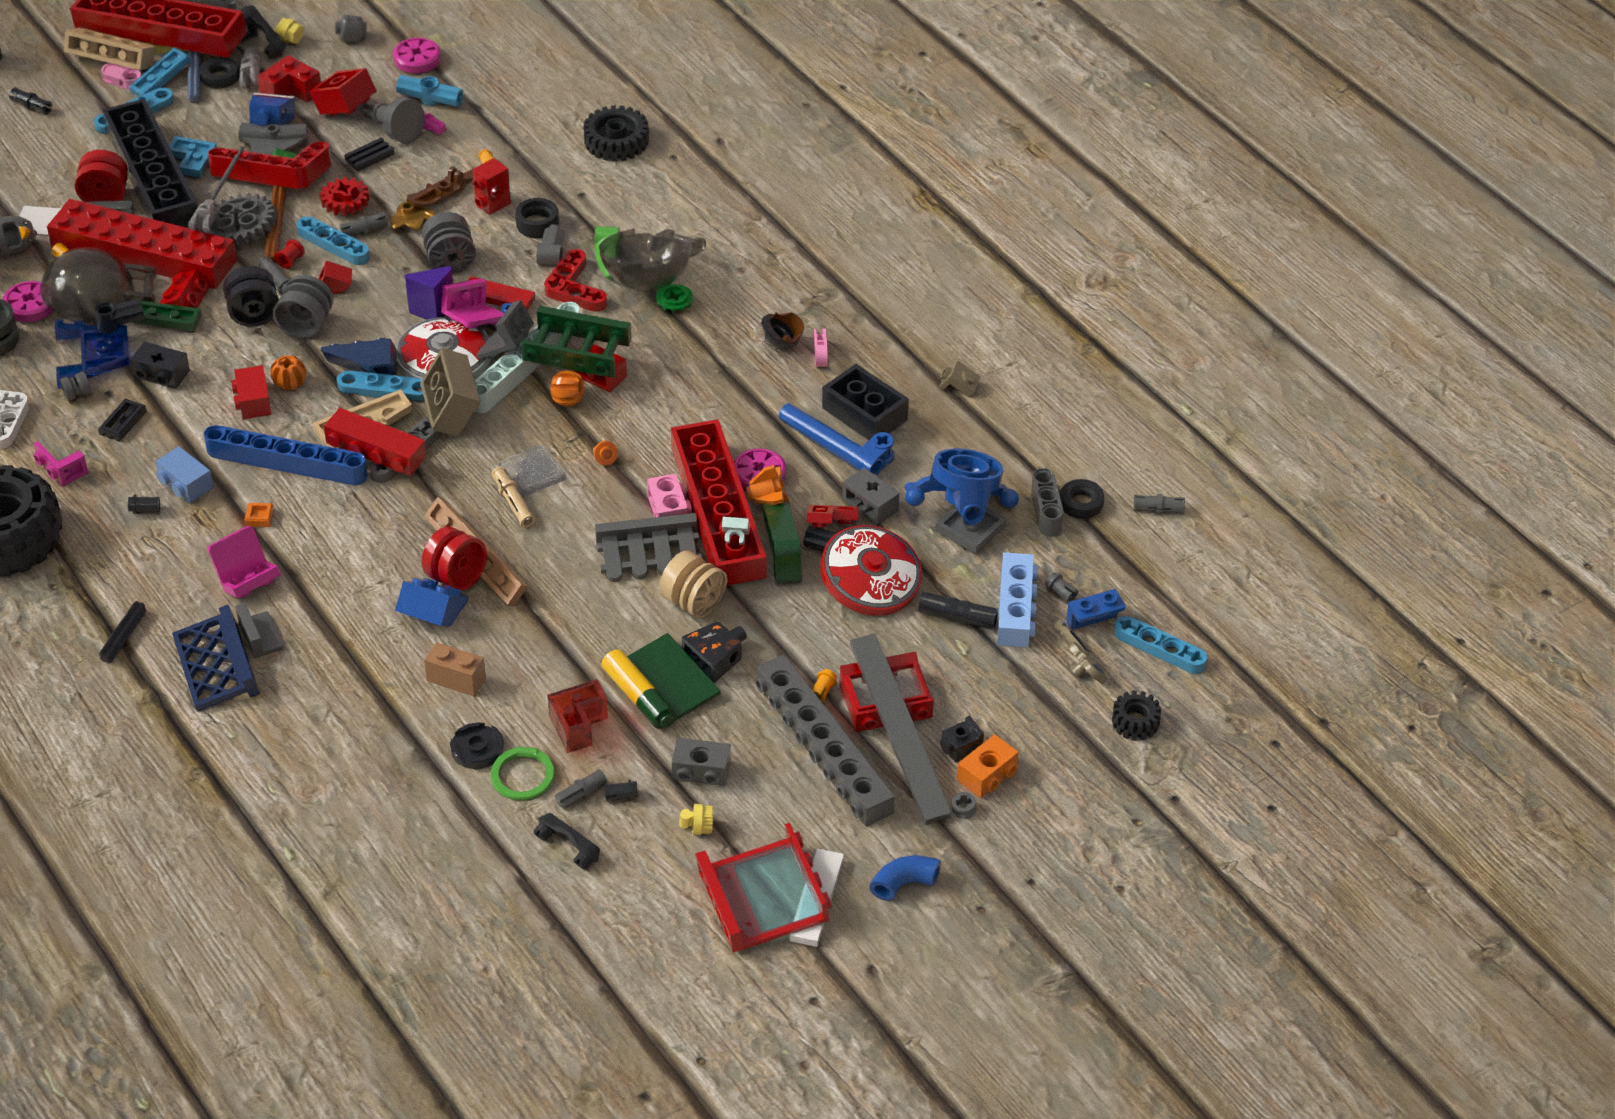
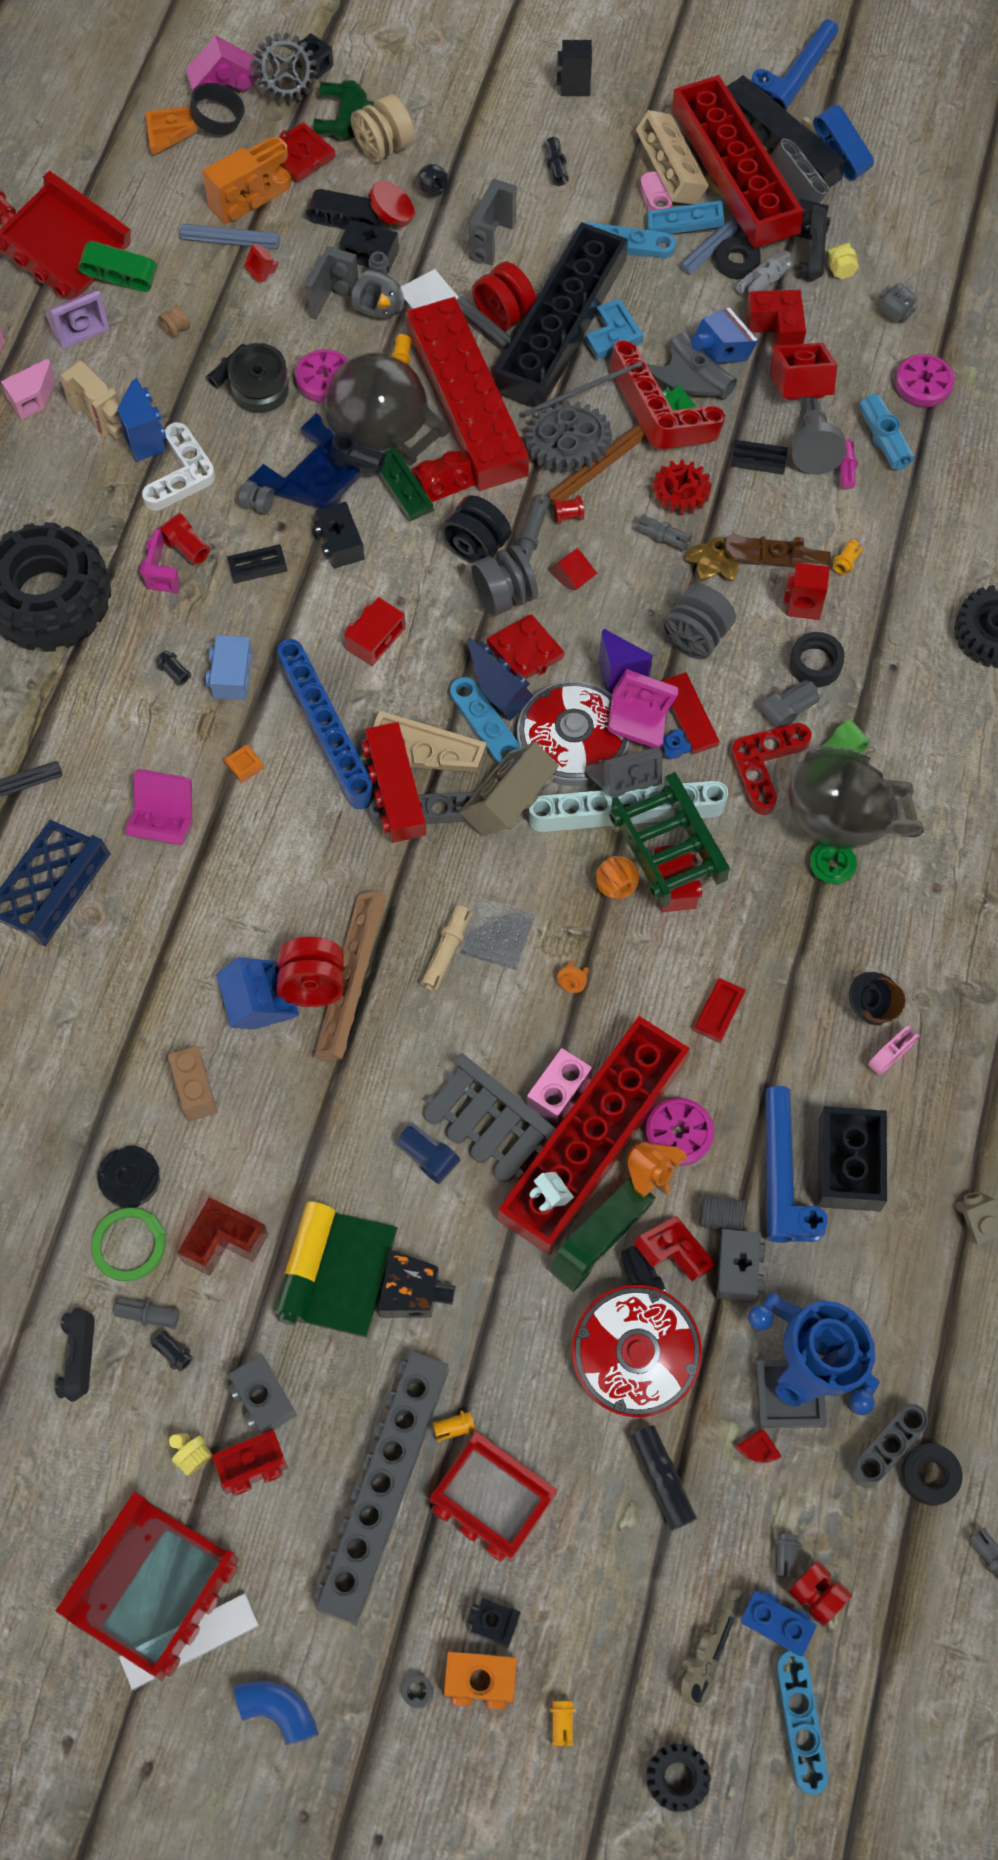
camera: 50 degrees right, 20 degrees up
light grey hinge [188,199,218,232] -> none
dark grey panel [235,603,283,659] -> none
orange piece [270,355,307,391] -> none
dark azure beam [296,216,370,265] -> none
tan wheel [659,550,727,618] -> none
dark grey tile [850,633,951,824] -> none
light blue brick [997,552,1038,647] -> none
none -> red piece [157,513,211,565]
none -> red bracket [212,1429,289,1496]
none -> dark blue piece [396,1123,461,1184]
none -> dark grey panel [469,178,517,266]
none -> red plate [486,613,565,679]
none -> light orange pin [549,1701,576,1746]
none -> red tile [693,978,746,1044]
none -> dark grey piece [700,1194,745,1231]
none -> red tile [735,1428,782,1463]
none -> red wheel [788,1560,853,1627]

